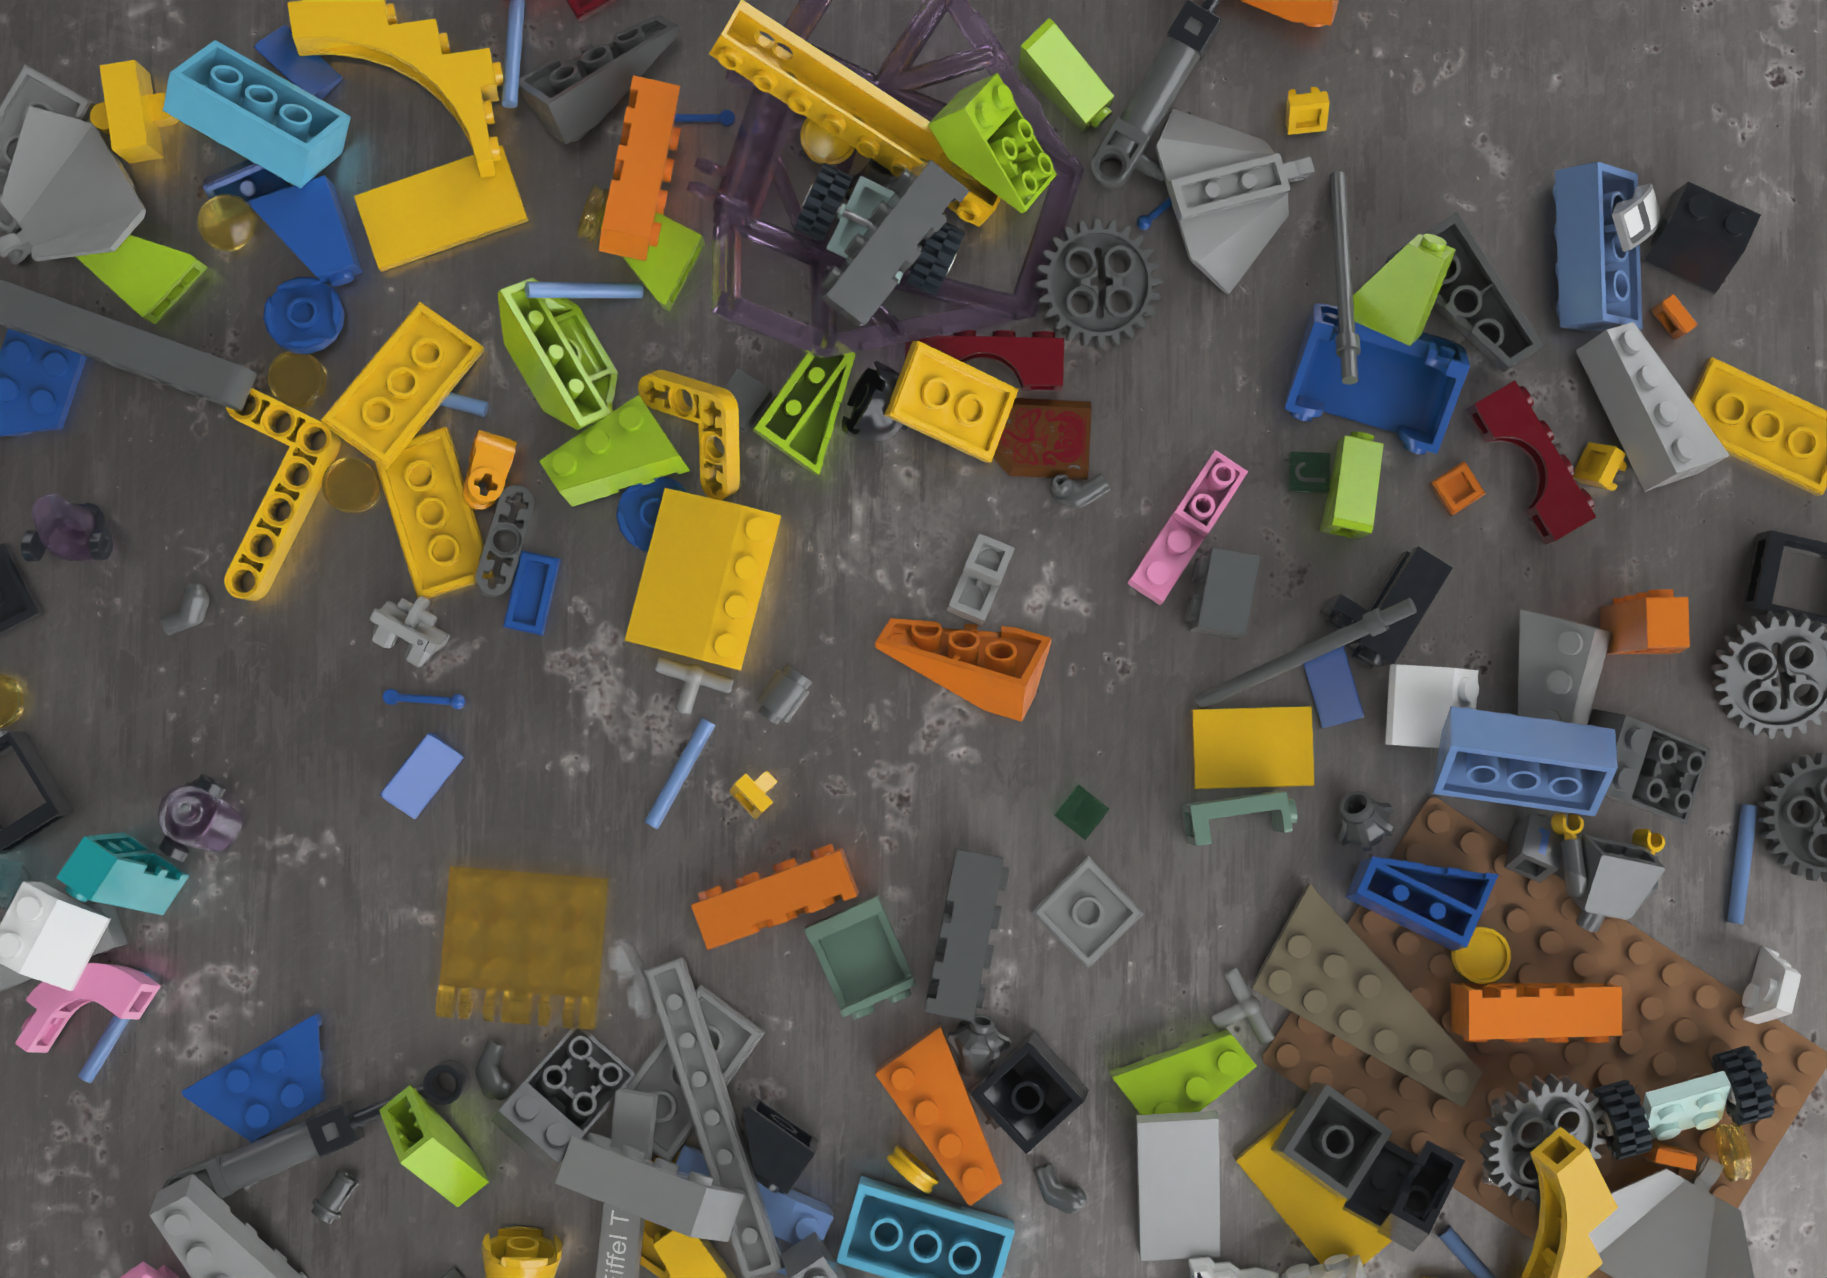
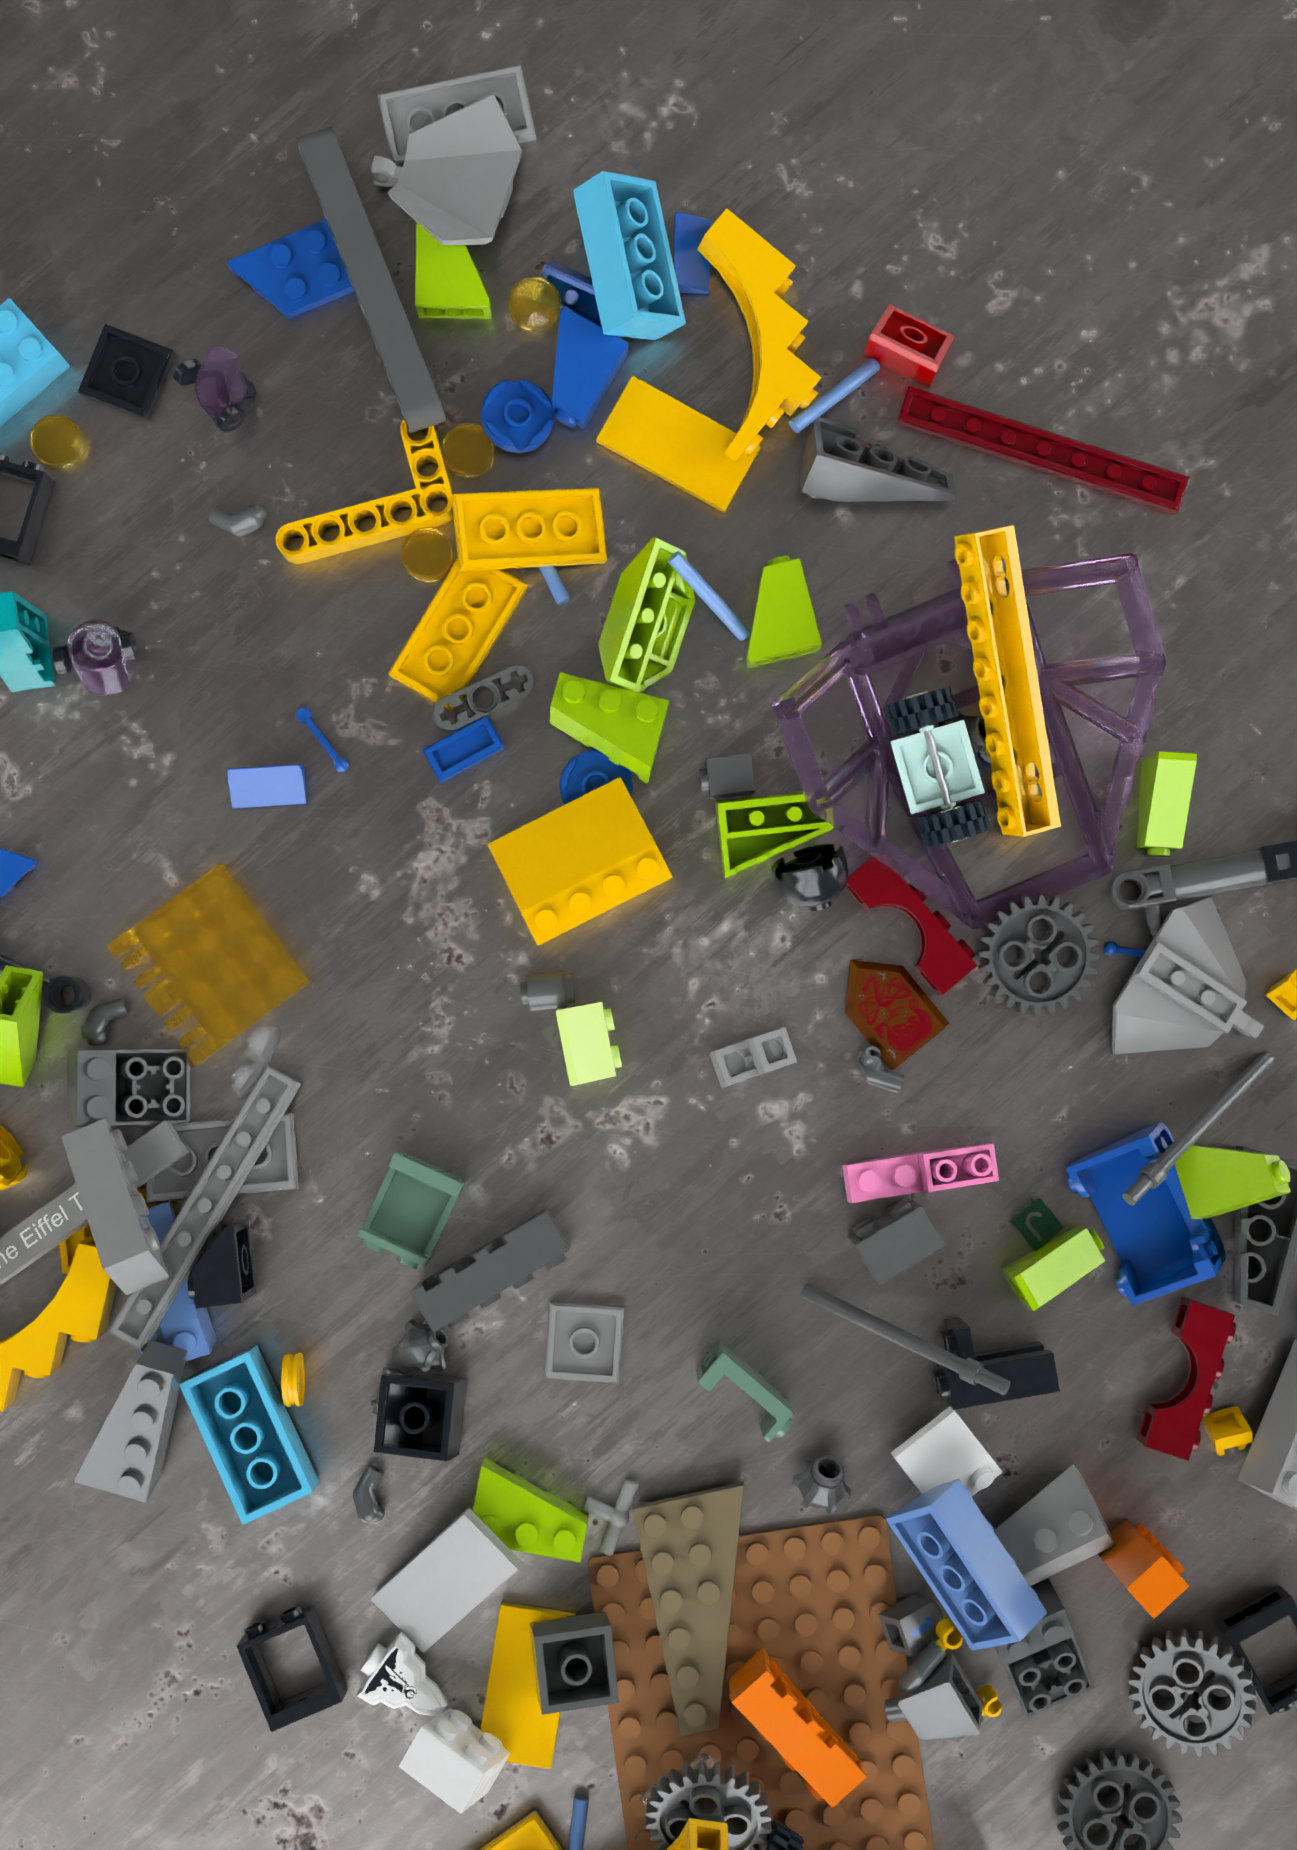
camera: 45 degrees right, 0 degrees up
yellow piece [90,60,180,164] -> none
light grey hips [369,596,450,667] -> none
light orange piece [462,429,517,510] -> none
clear yellow piece [576,184,609,242] -> none
orange wedge [599,75,681,261] -> none
yellow beam [638,369,740,500] -> none
medium blue bar [644,718,715,829] -> none
light grey piece [655,657,734,714] -> none
blue hinge [675,110,735,127] -> none
orange wedge [691,843,859,950] -> none
yellow tile [728,771,778,820] -> none
yellow piece [800,118,855,165] -> none
dark grey wedge [818,160,969,327] -> none
orange wedge [875,618,1052,722] -> none
orange wedge [875,1022,1002,1207] -> none
yellow tile [884,341,1019,462] -> none
lime slope [928,72,1057,213] -> none
clear green tile [1054,784,1110,840] -> none
yellow tile [1191,706,1315,789] -> none
blue slope [1303,646,1364,728] -> none
black brick [1342,1140,1465,1252] -> none
blue wedge [1345,857,1499,951] -> none
orange tile [1429,461,1486,516] -> none
yellow piece [1451,926,1511,984] -> none
medium blue bar [1727,804,1758,924] -> none
none -> yellowish green slope [555,1002,622,1086]

